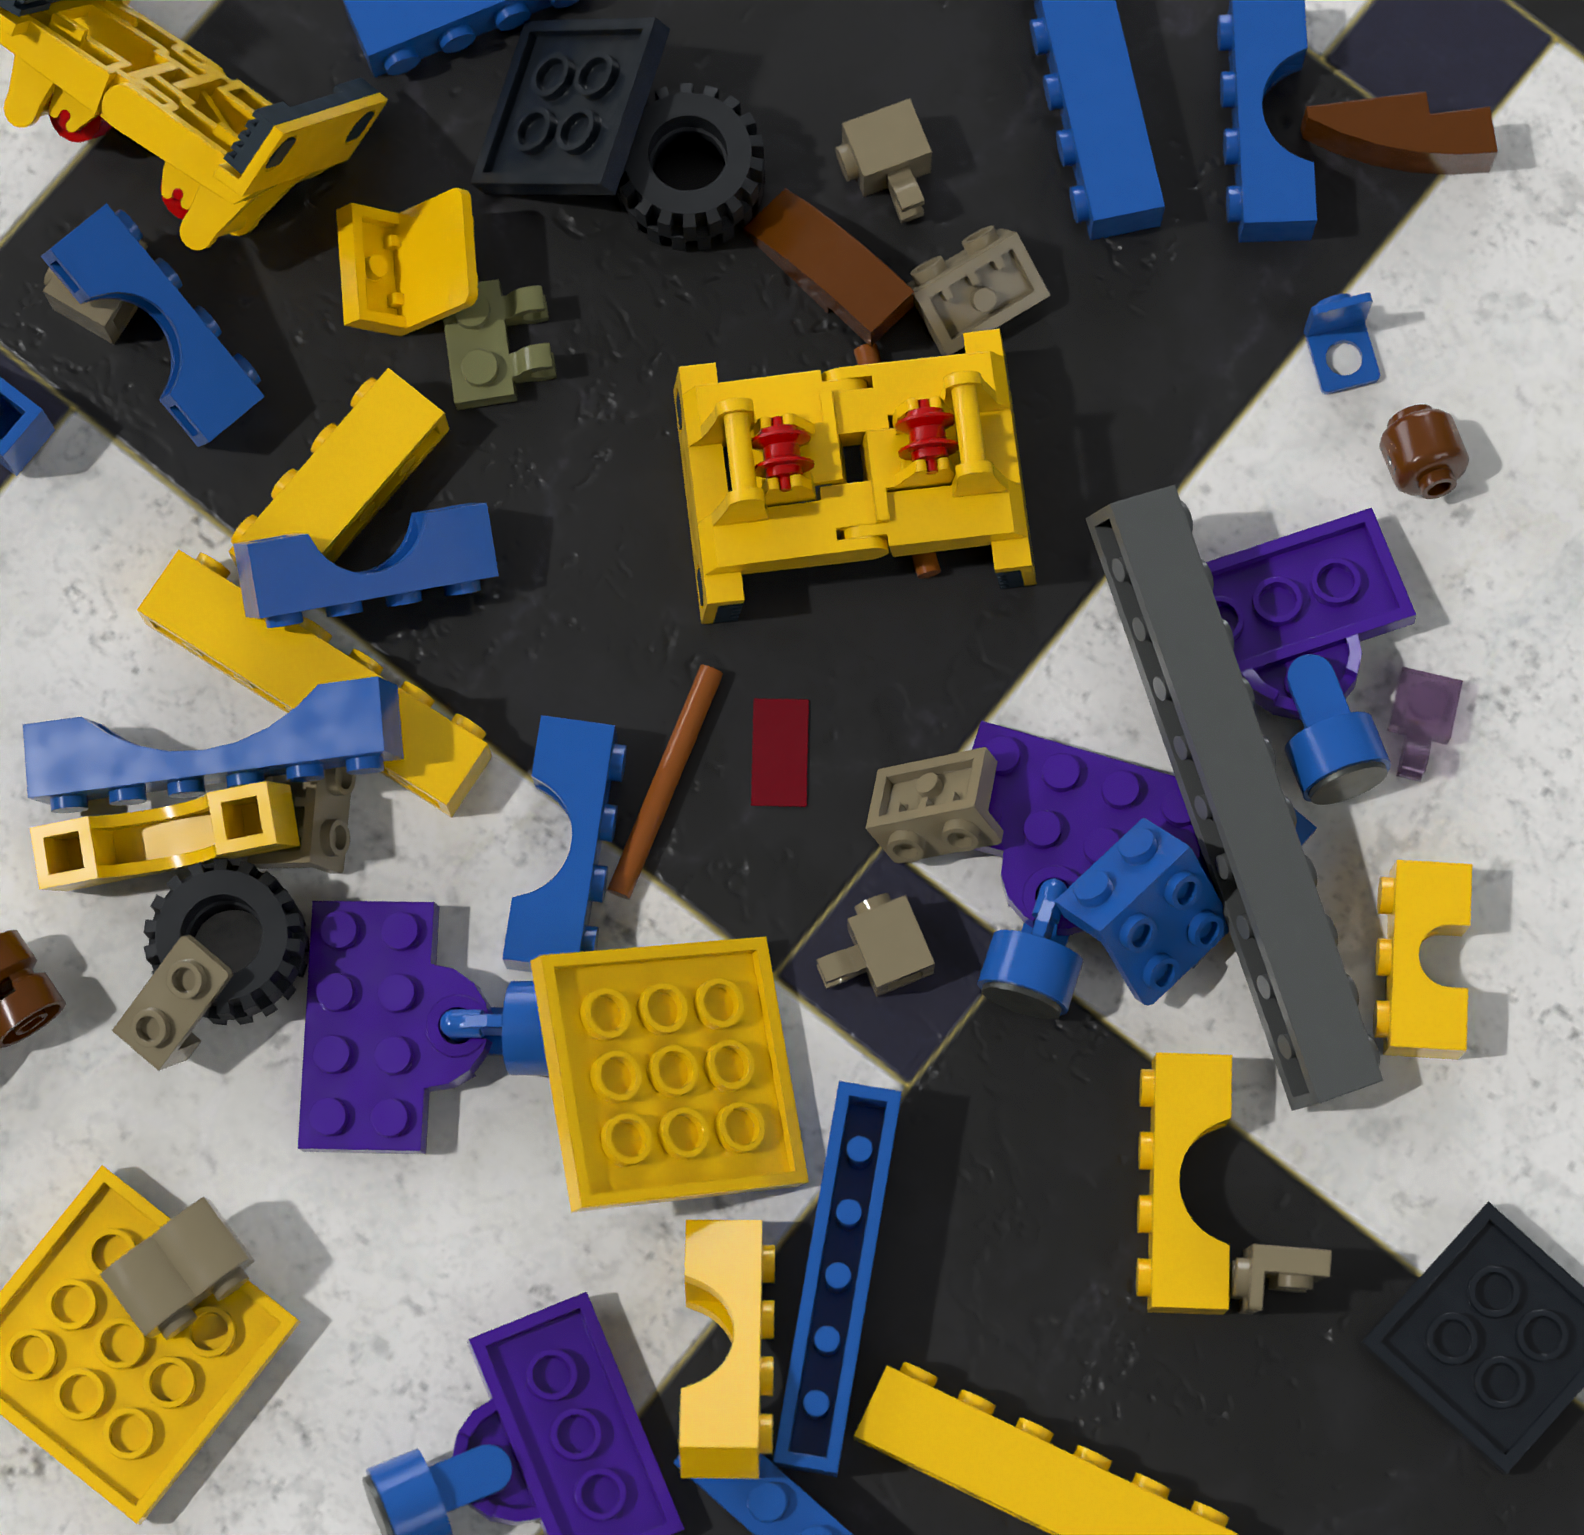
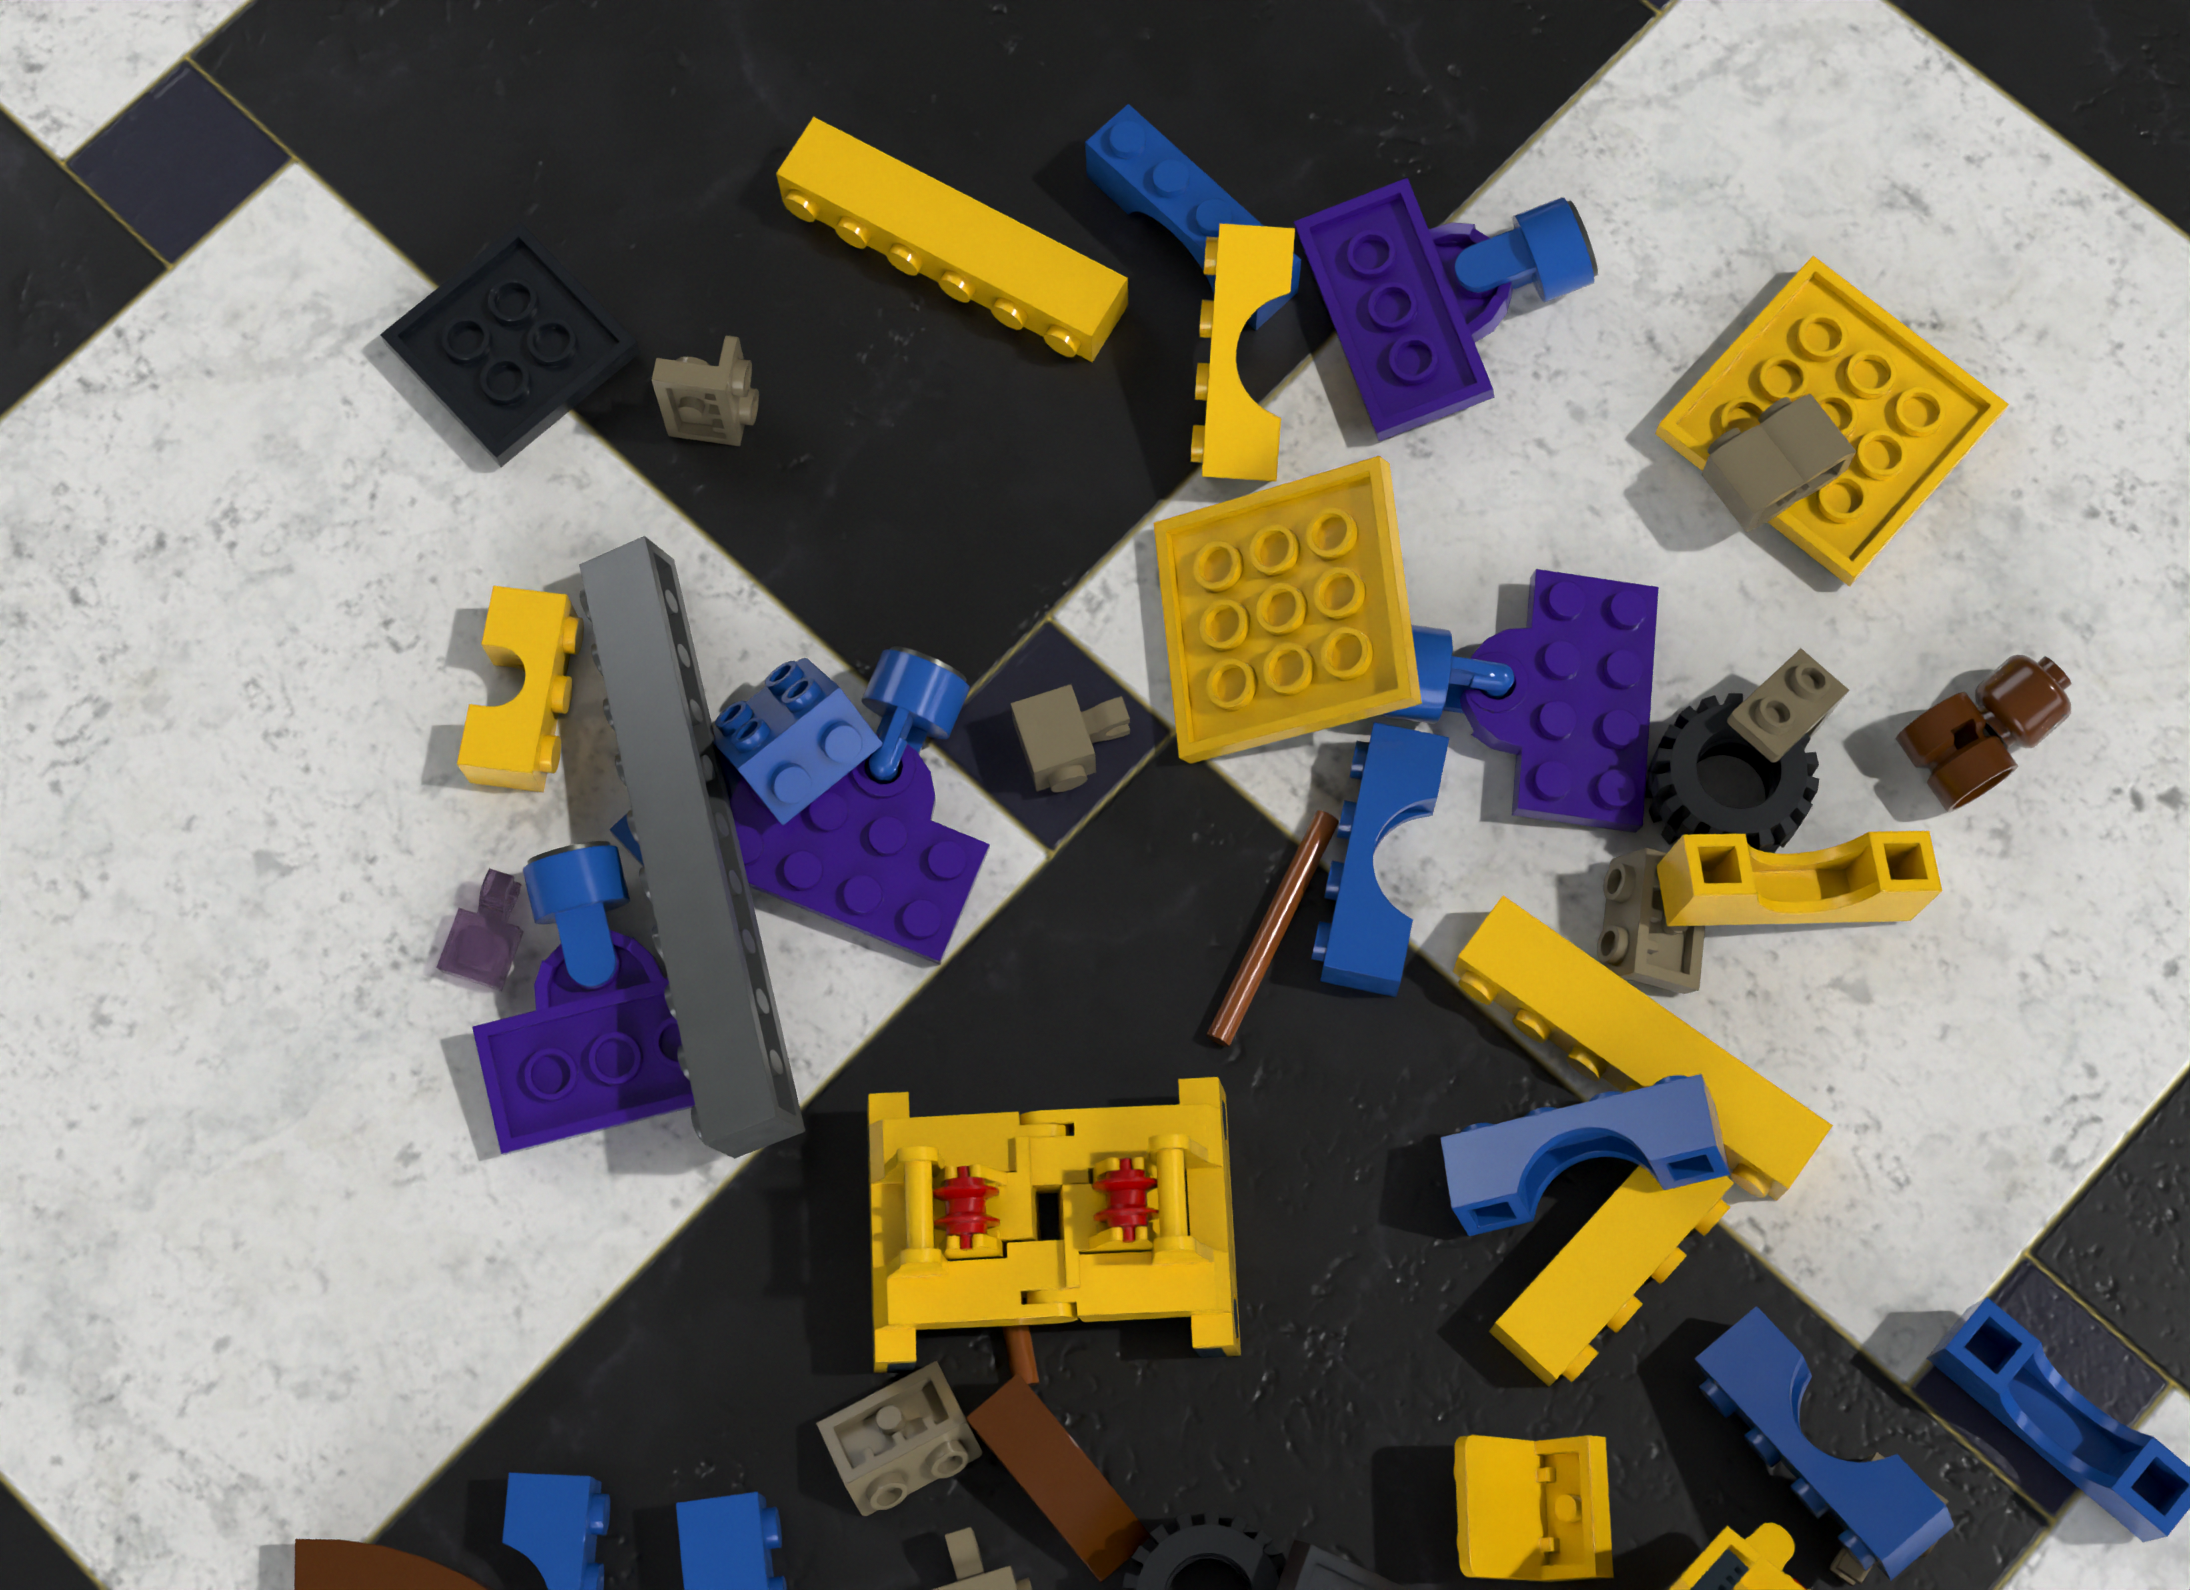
camera: 175 degrees left, 5 degrees down
arch [22,676,404,813] -> none
olive plate [443,279,557,410] -> none
dark red sticker [751,698,809,807] -> none
blue brick [773,1081,902,1477] -> none
dark tan bracket [866,747,1004,863] -> none
yellow arch [1136,1052,1232,1315] -> none
blue bracket [1303,292,1380,395] -> none
reddish brown head [1379,404,1469,499] -> none

